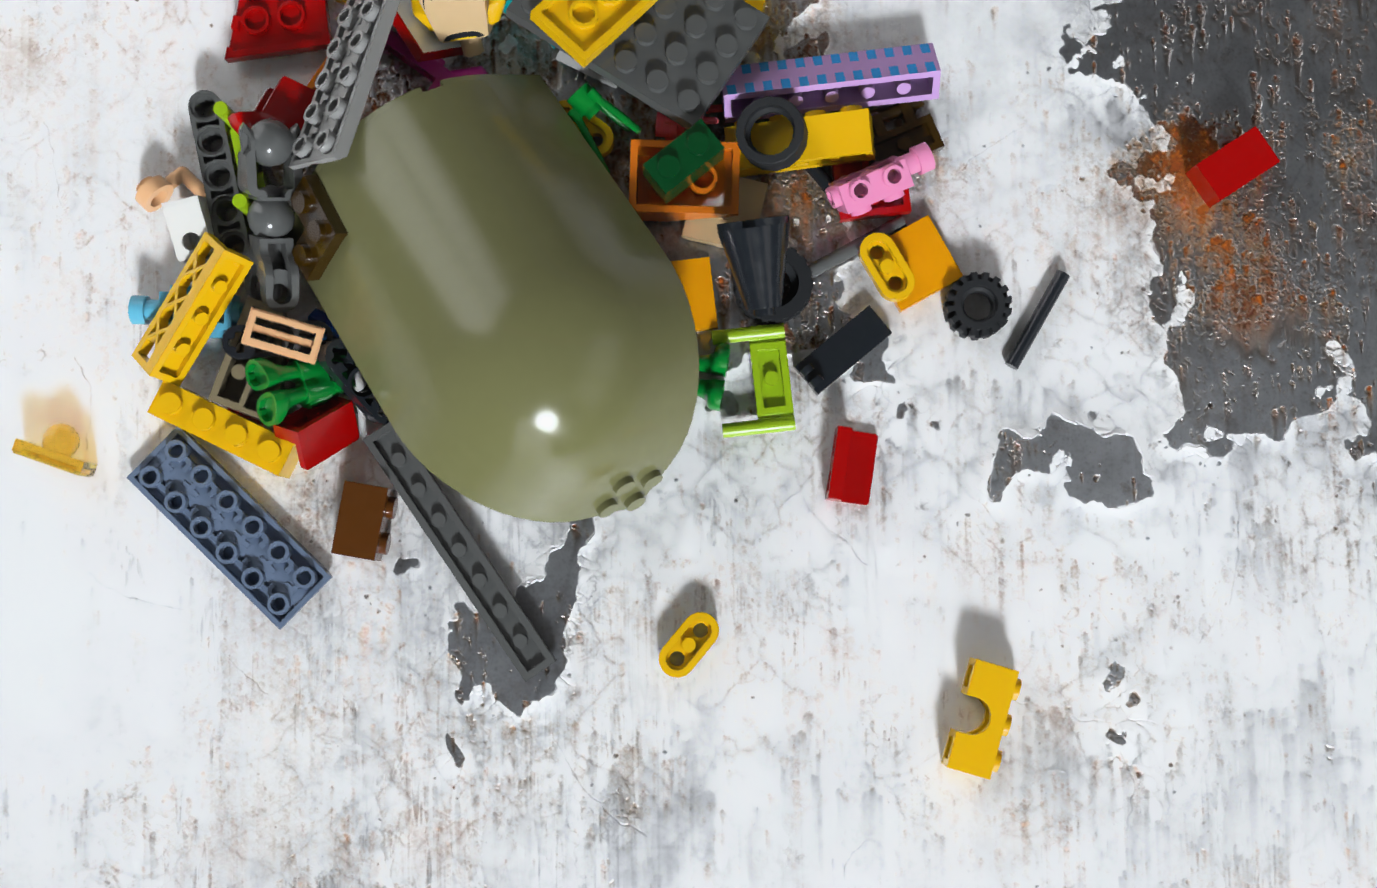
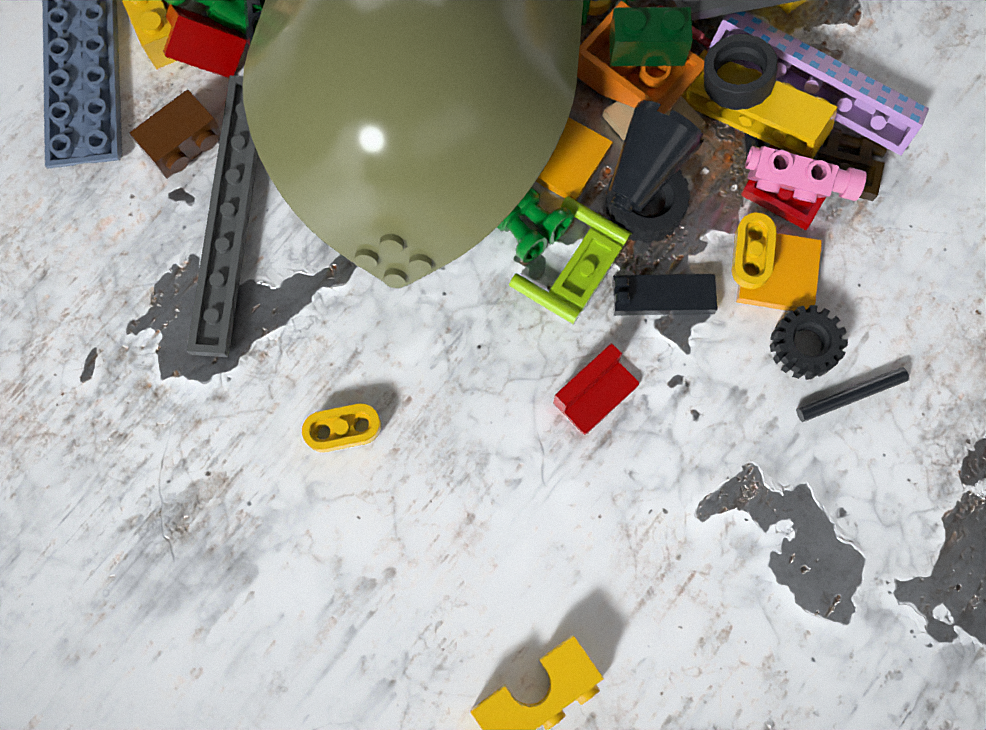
camera: 40 degrees right, 10 degrees down
dark grey bar [807,215,907,278] -> none

